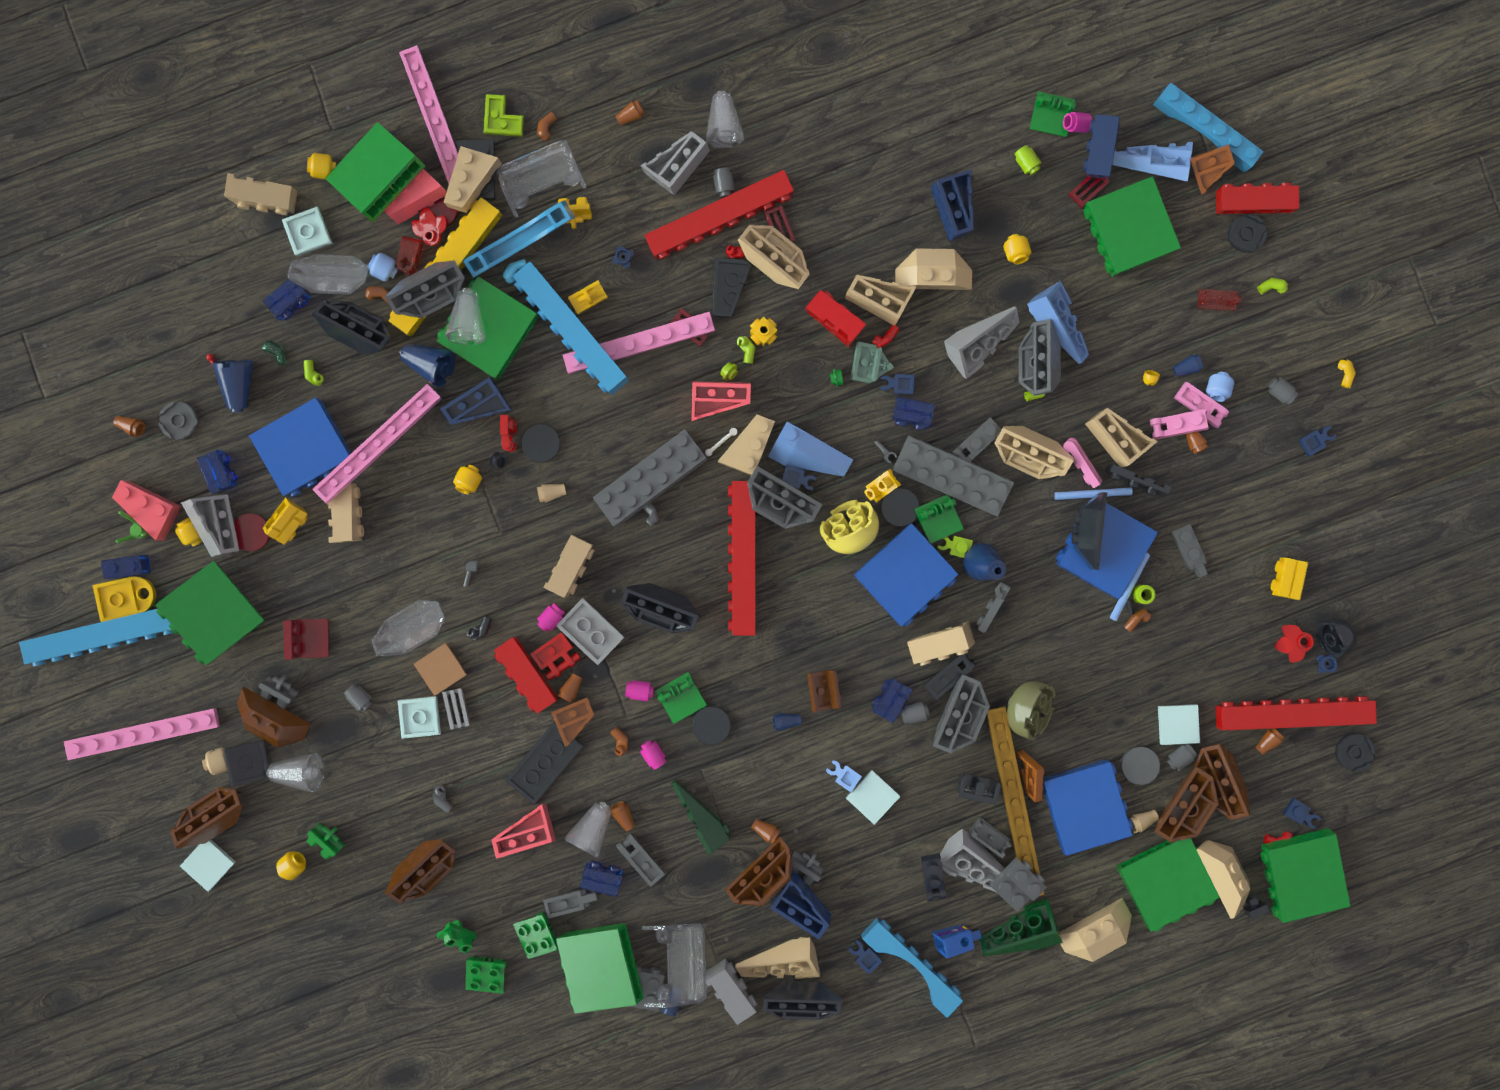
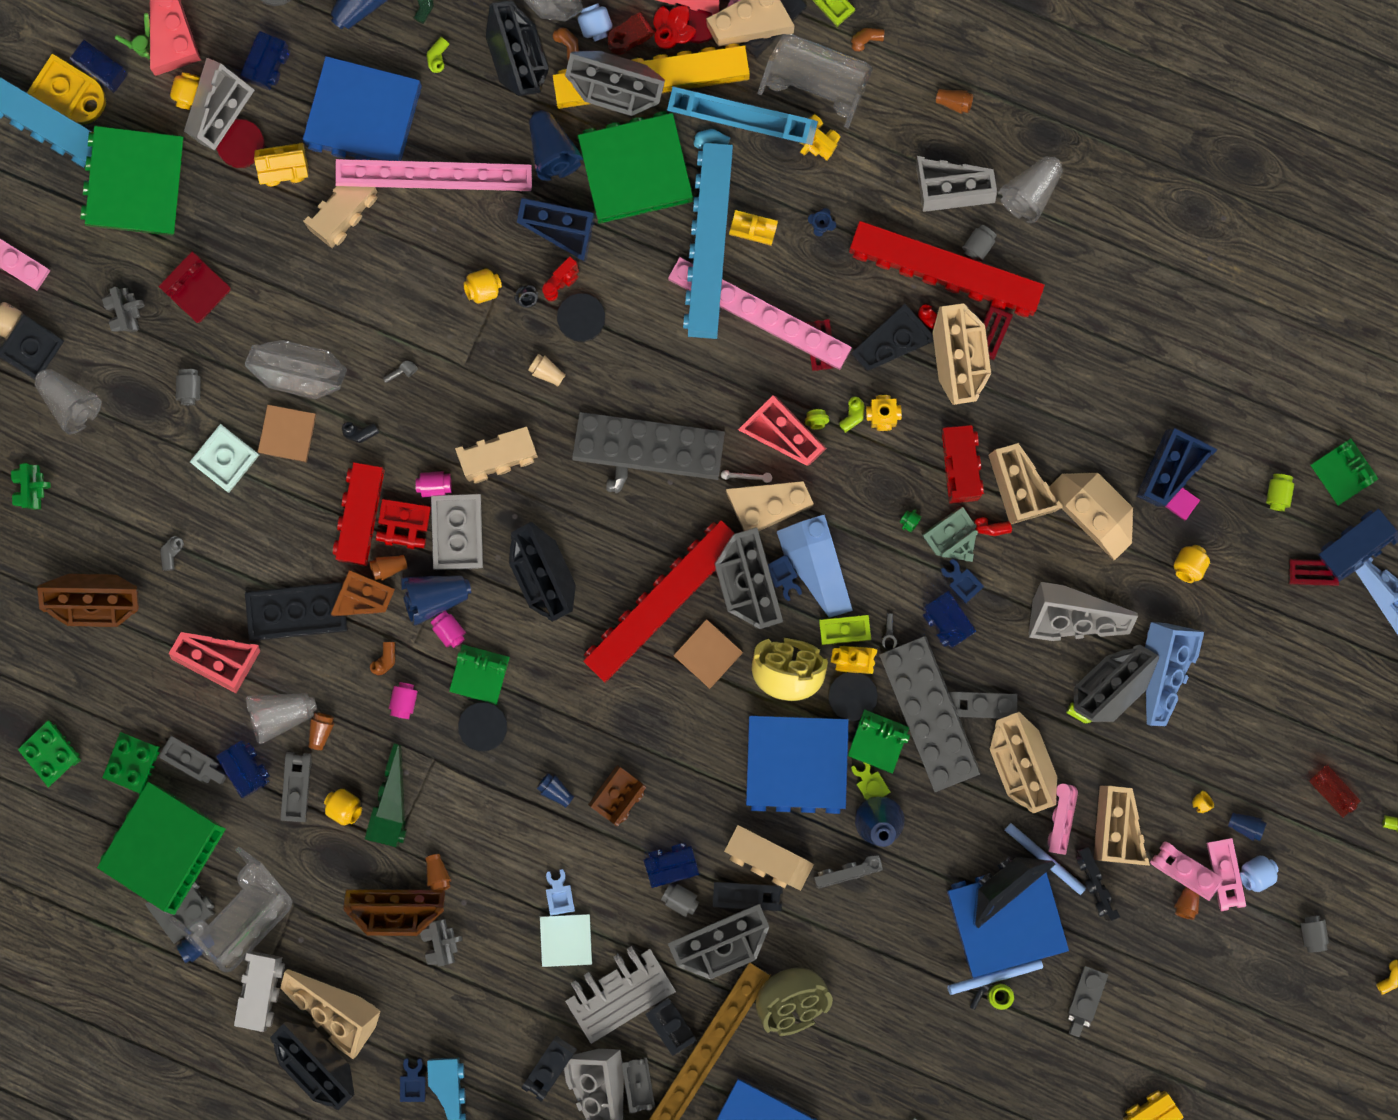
camera: 50 degrees right, 5 degrees down
reddish brown wedge [237,687,311,748] -> none
green hips [437,920,477,953] -> none
light grey tile [442,688,470,730] -> none
clear cone [445,288,485,345] -> none
dark blue wedge [770,869,832,939] -> none
dark orange wing [1017,750,1044,803] -> none
dark pink brick [1063,112,1093,133] -> none
green brick [1083,176,1181,277] -> none
dark orange arm [1124,609,1151,632] -> none
dark blue plate [1298,426,1337,456] -> none
none -> yellow head [324,789,362,825]
none -> dark blue cone [401,576,471,626]
none -> light grey hinge [565,946,676,1044]
none -> medium nougat tile [674,619,743,689]
none -> lime plate [819,615,871,645]
none -> dark pink tile [1165,488,1200,521]

